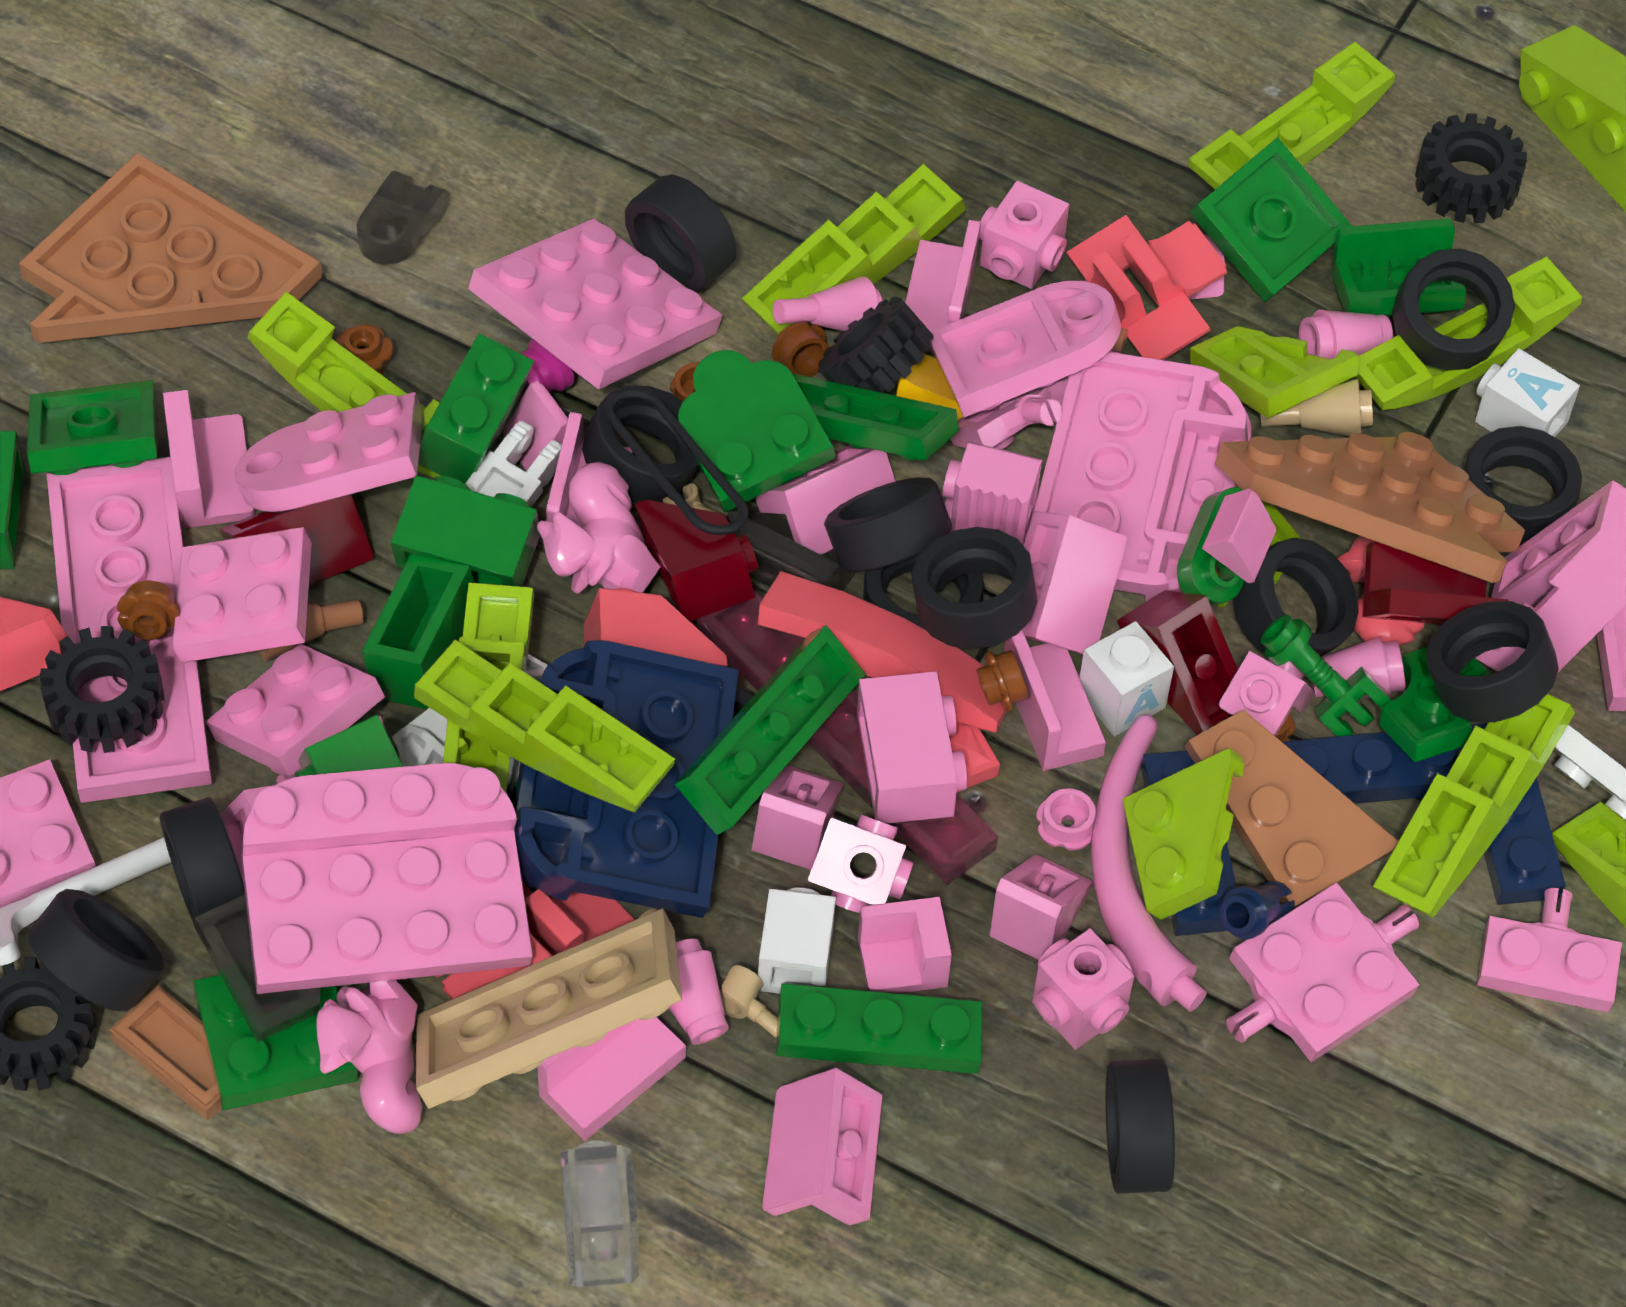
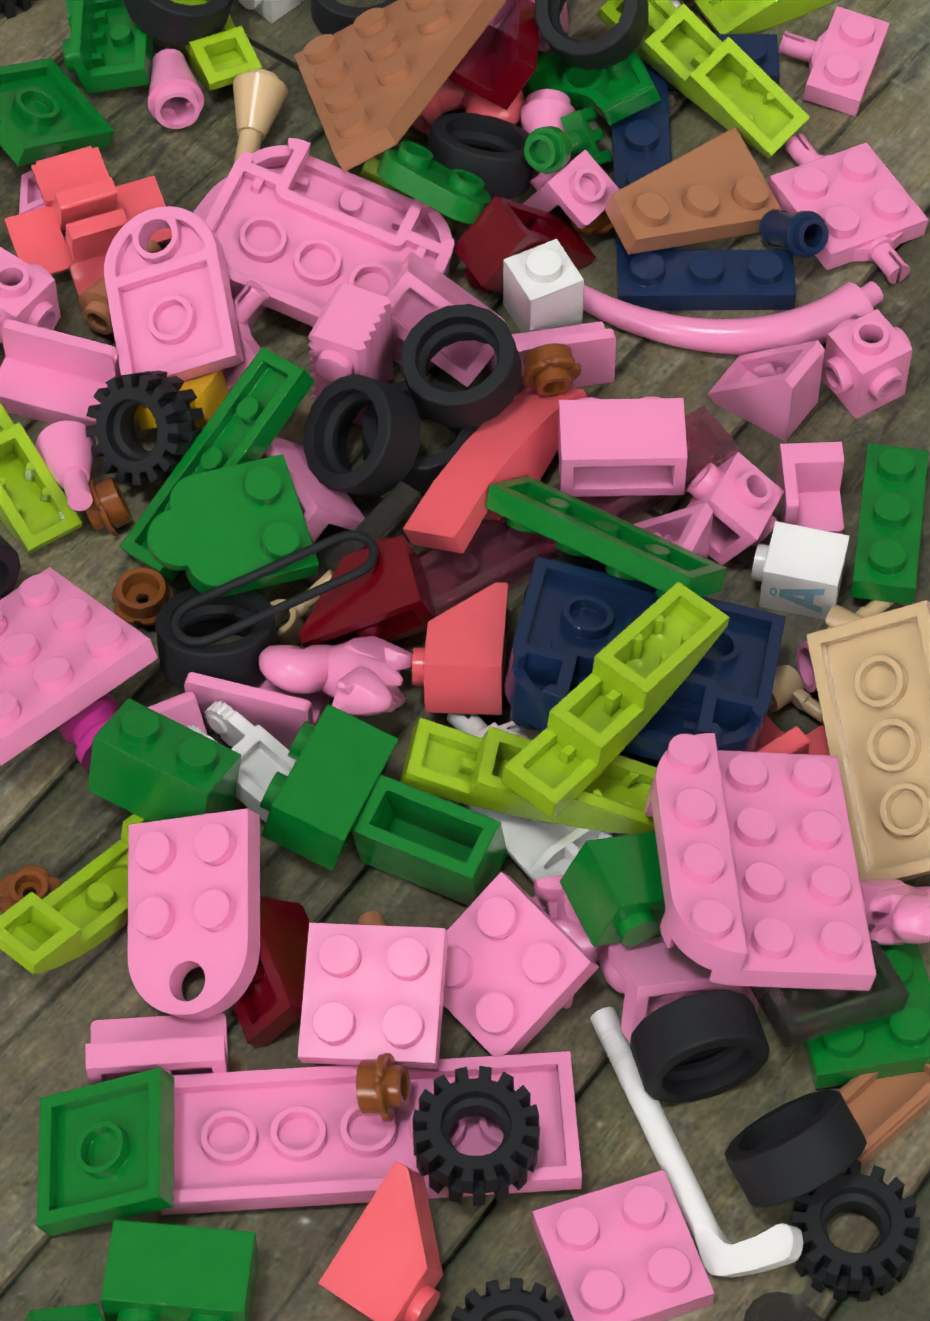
camera: 80 degrees left, 0 degrees up
bright pink plate [1036,788,1096,851] -> none
lime wing [1123,748,1245,920] -> none
lime wing [1190,326,1358,418] -> none
bright pink slope [1202,489,1277,583] -> none

